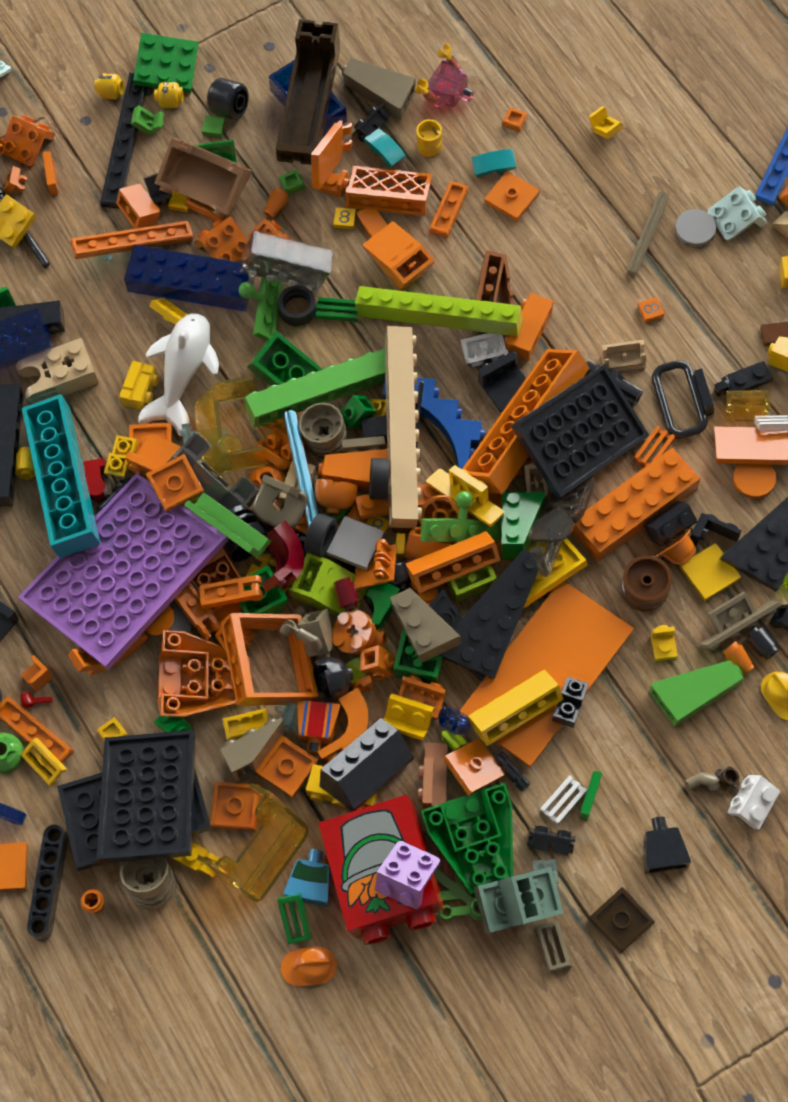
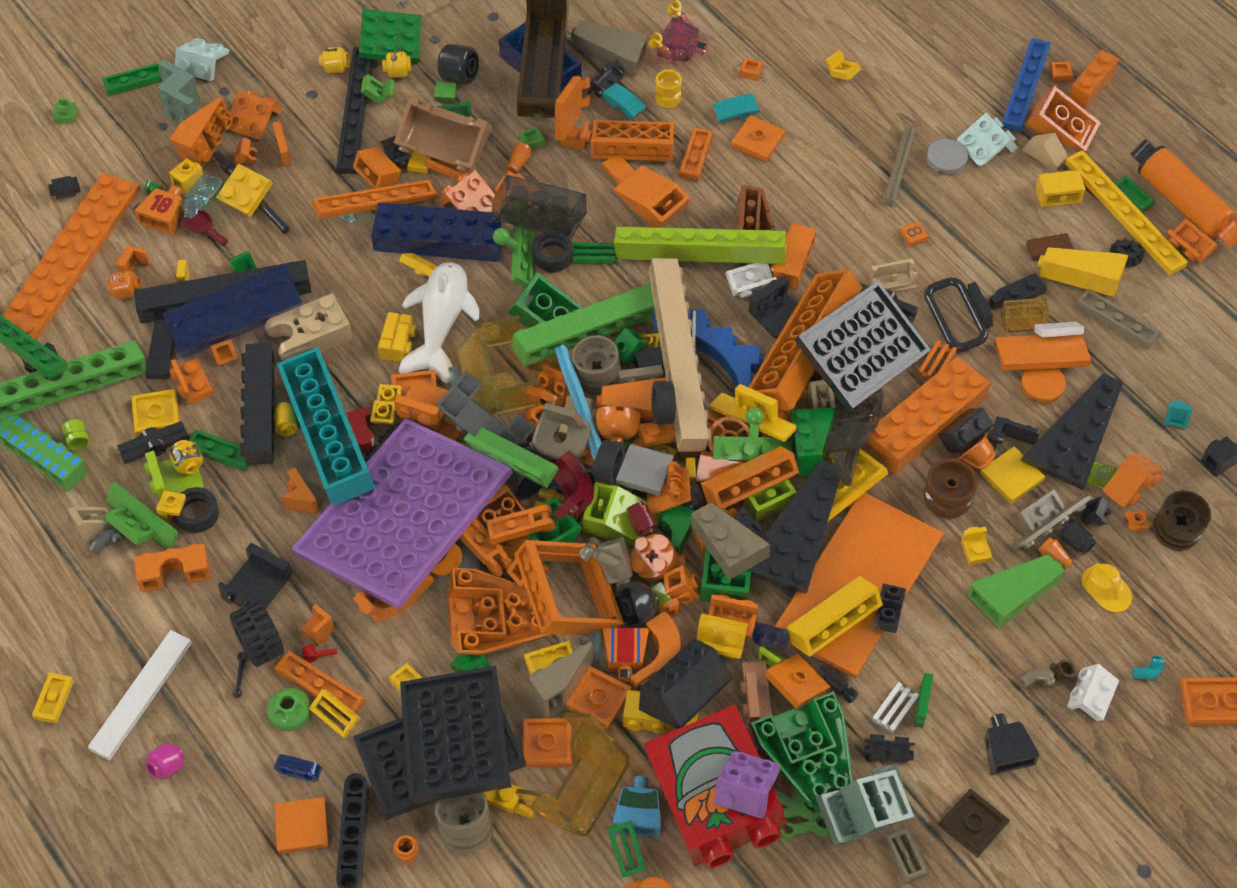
camera: 10 degrees left, 10 degrees down
orange plate [146,454,205,513] -> none
yellow tile [333,207,356,230] -> none
none -> orange slope [281,467,319,514]

